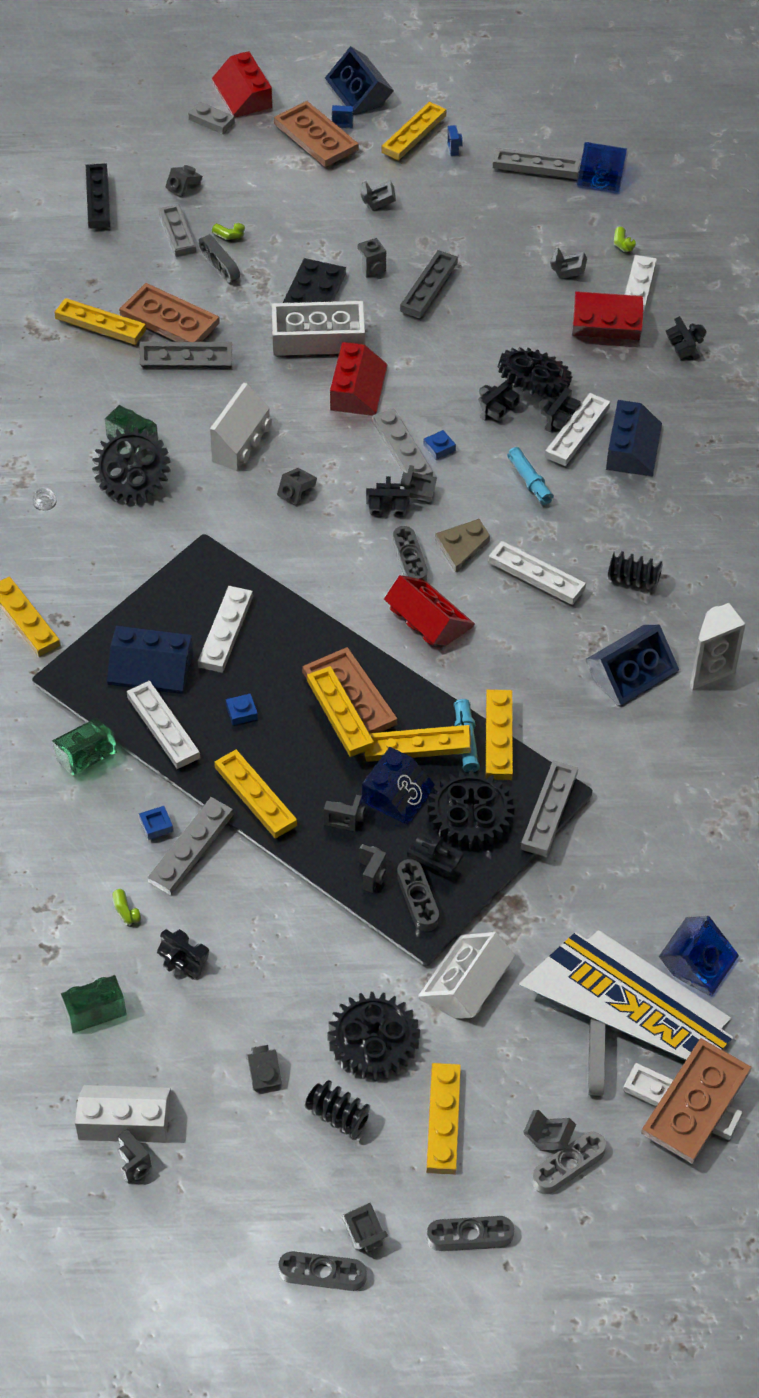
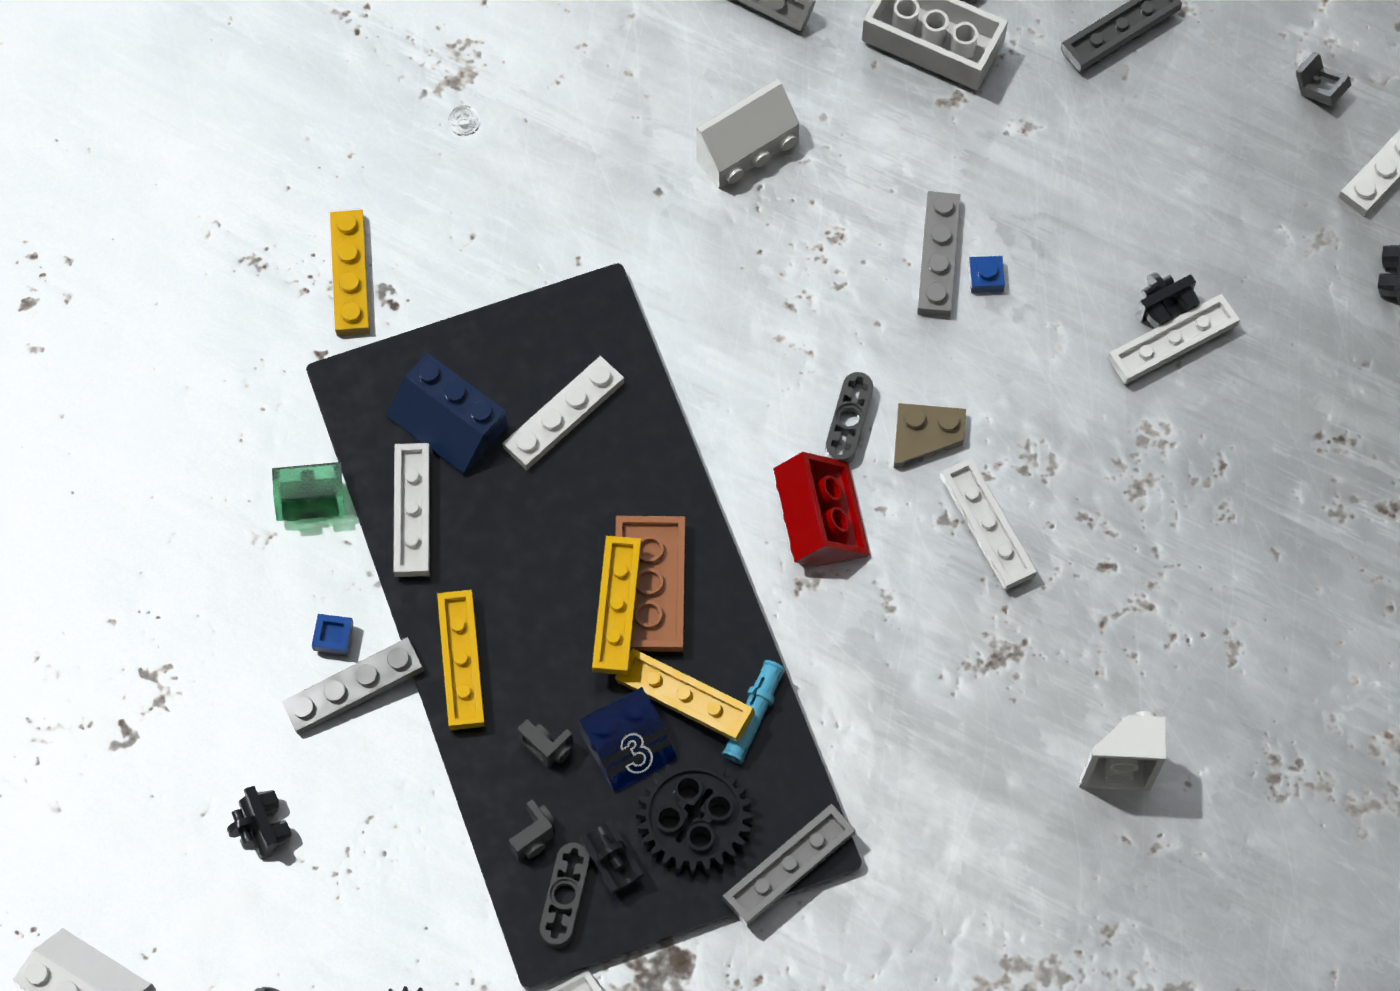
camera: 30 degrees right, 15 degrees up
clear green brick [61,975,127,1033] -> none
black gear [92,427,171,504] -> none
clear green brick [105,405,158,458] -> none
lime arm [112,889,141,925] -> none
blue plate [226,693,258,725] -> none
dark grey bracket [277,468,317,505] -> none
red slope [330,342,387,416] -> none
black hips [366,476,410,516] -> none
dark grey bracket [400,465,437,502] -> none
black hips [478,381,520,421] -> none
yellow plate [486,689,513,780] -> none
black gear [497,347,573,397] -> none
medium azure pin [507,447,554,505] -> none
red slope [572,291,643,340] -> none
dark blue slope [585,625,679,705] -> none
dark blue slope [606,400,662,477] -> none
black piece [608,551,663,590] -> none

